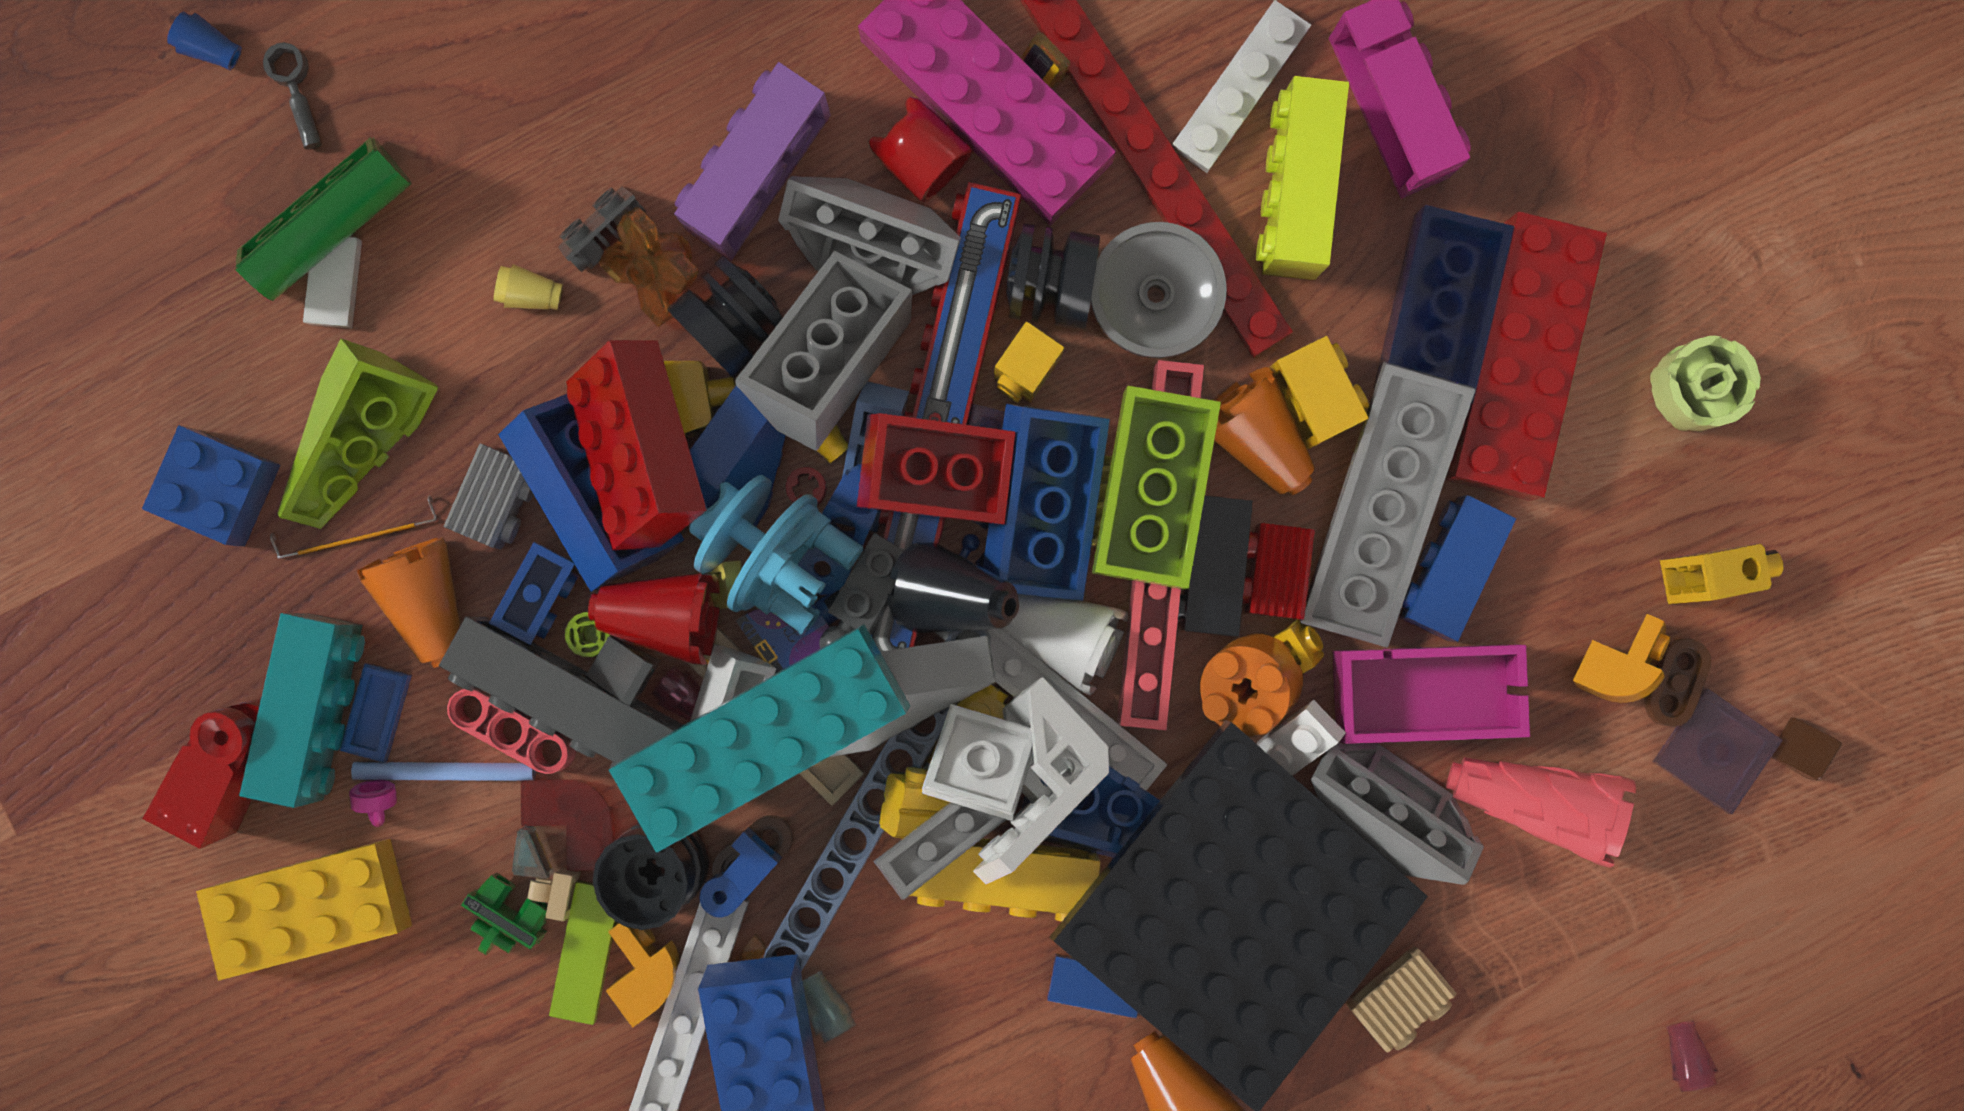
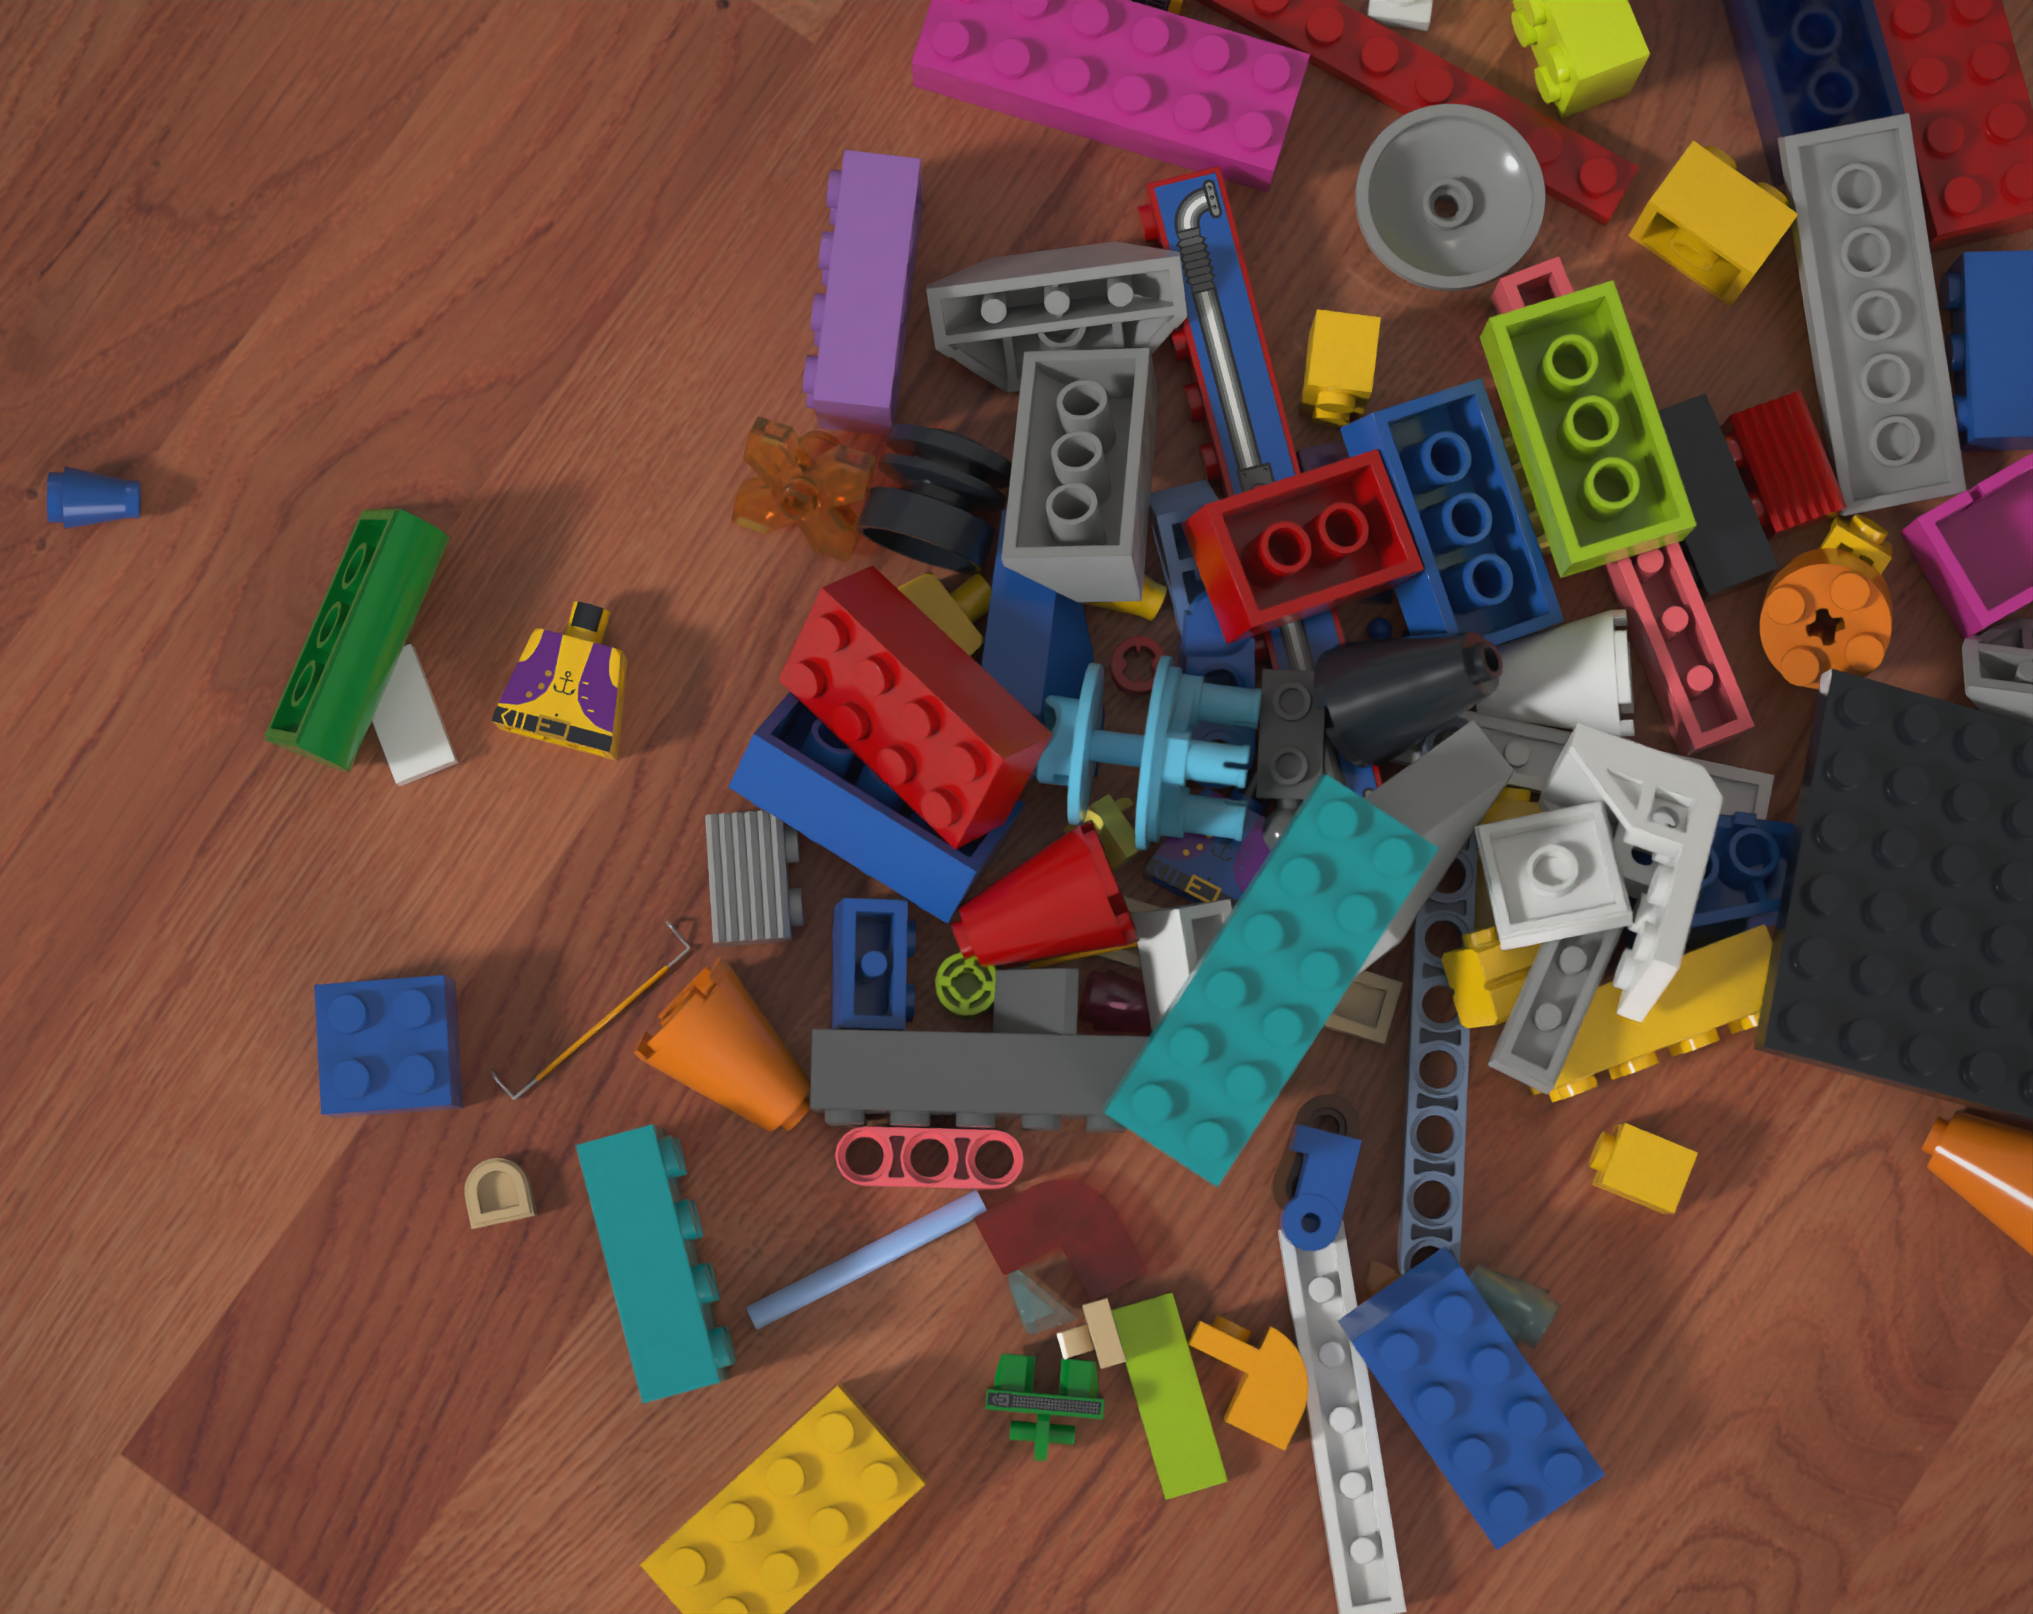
camera: 25 degrees left, 5 degrees down
red piece [142,699,261,849] -> none
dark grey piece [263,42,322,150] -> none
lime wedge [277,338,438,529] -> none
blue tile [340,663,412,762] -> none
dark pink tile [349,780,397,827] -> none
light yellow cone [494,264,563,310] -> none
dark grey hinge [558,186,646,272] -> none
black wheel [593,822,709,930] -> none
red piece [868,97,973,203] -> none
black wheel [1006,223,1100,330] -> none
blue tile [1047,954,1138,1019] -> none
orange cone [1213,367,1315,495] -> none
white plate [1256,700,1346,775] -> none
none -> tan tile [465,1158,537,1229]
none -> torso [492,602,627,761]
none -> yellow brick [1589,1123,1698,1214]

